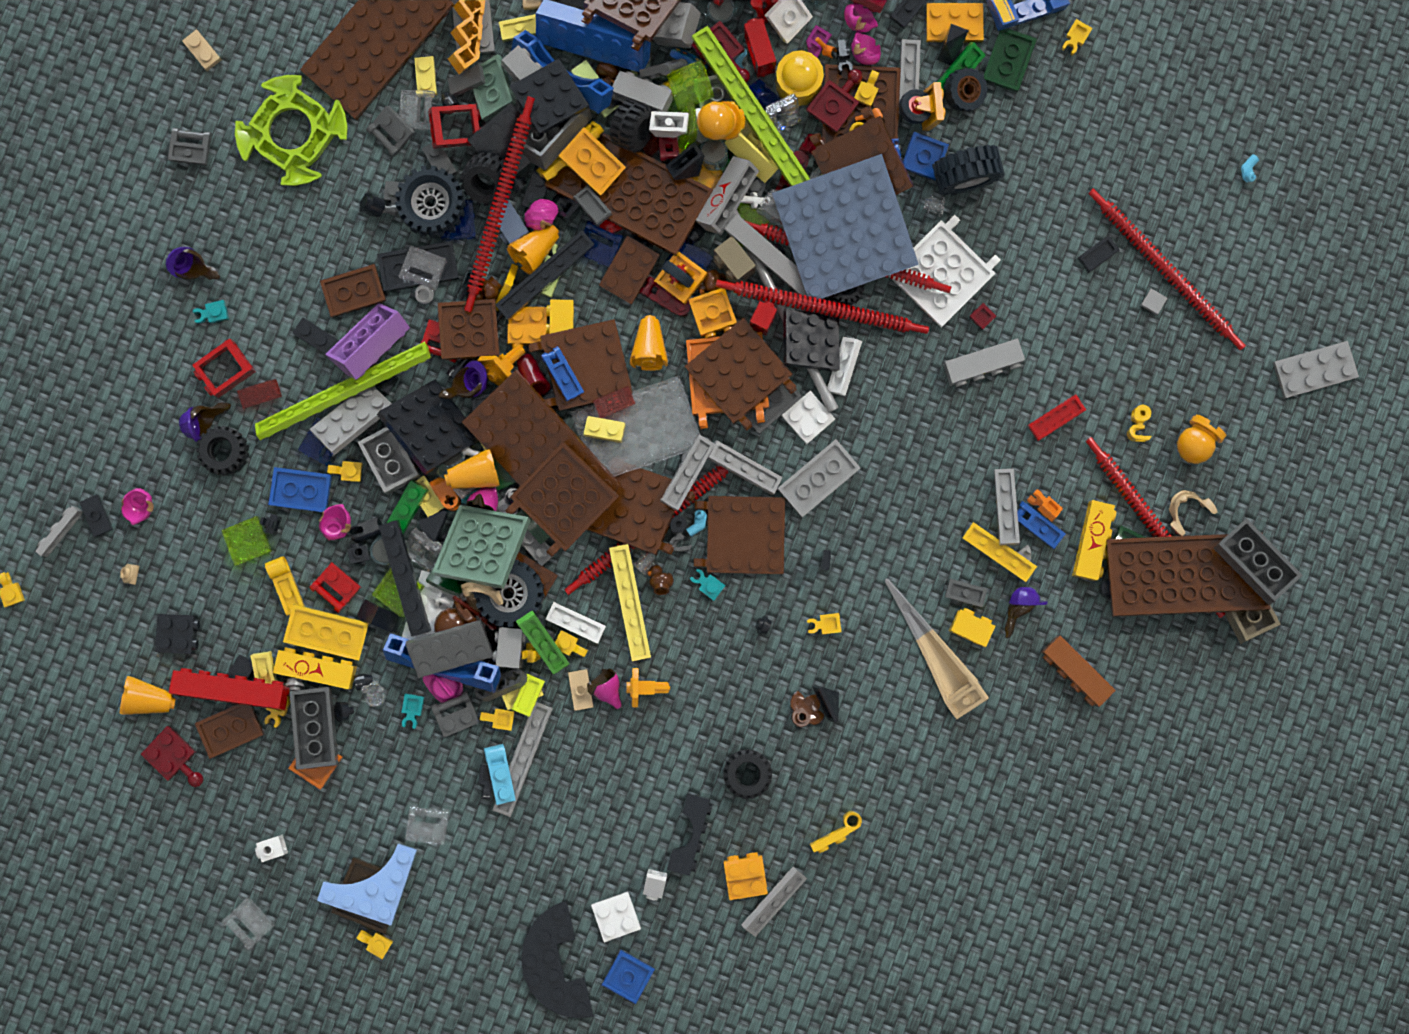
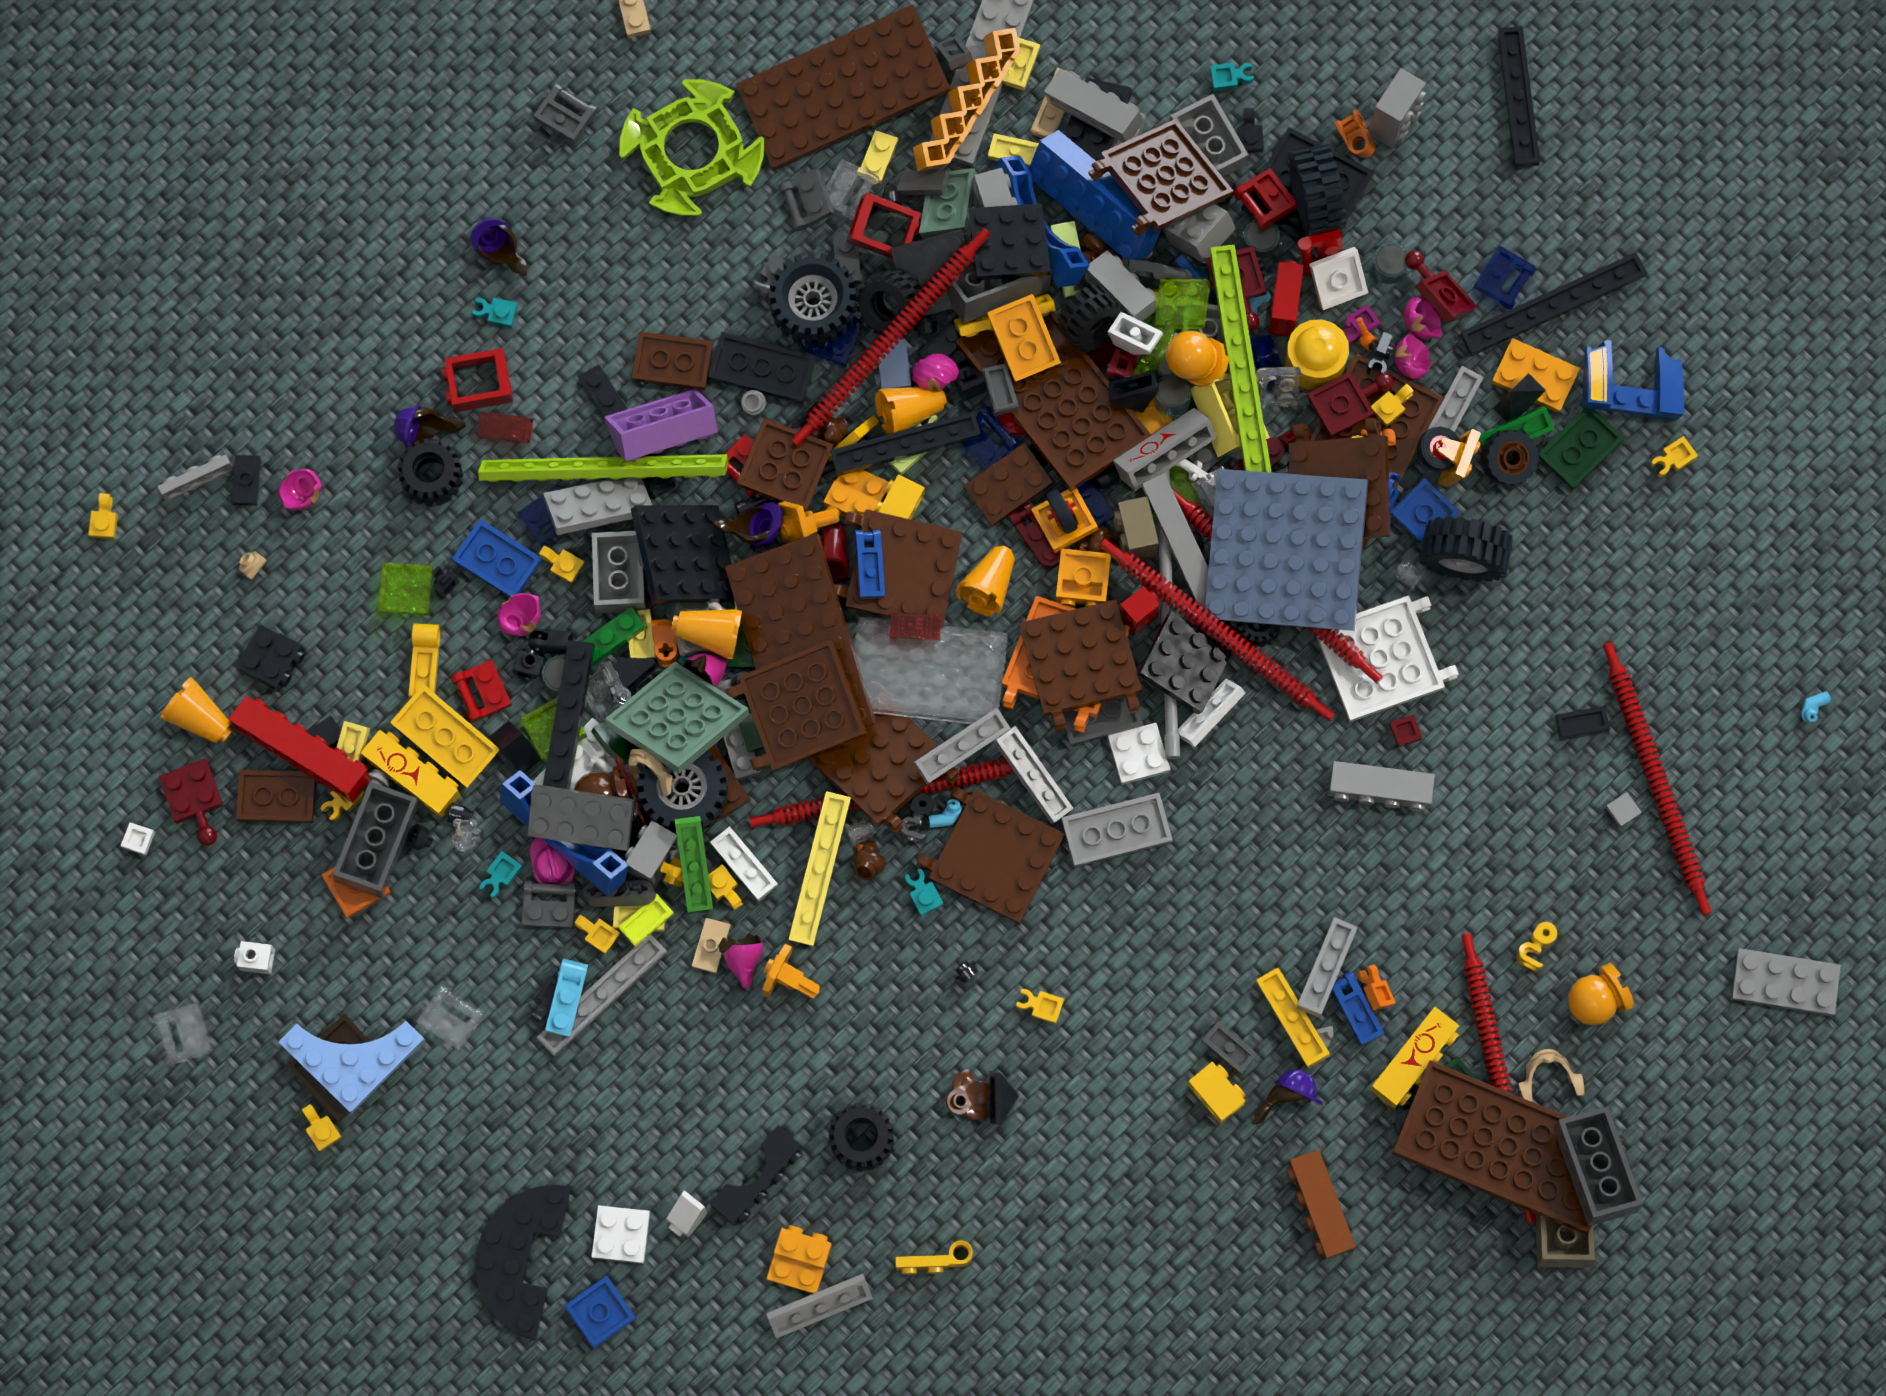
camera: 25 degrees right, 10 degrees down
black plate [359,193,385,217] -> none
clear plate [399,246,447,292] -> none
light yellow plate [584,416,626,443] -> none
black tile [820,550,831,572] -> none
tan plate [885,579,989,719] -> none
red plate [1027,394,1086,441] -> none
none -> white plate [121,823,155,856]

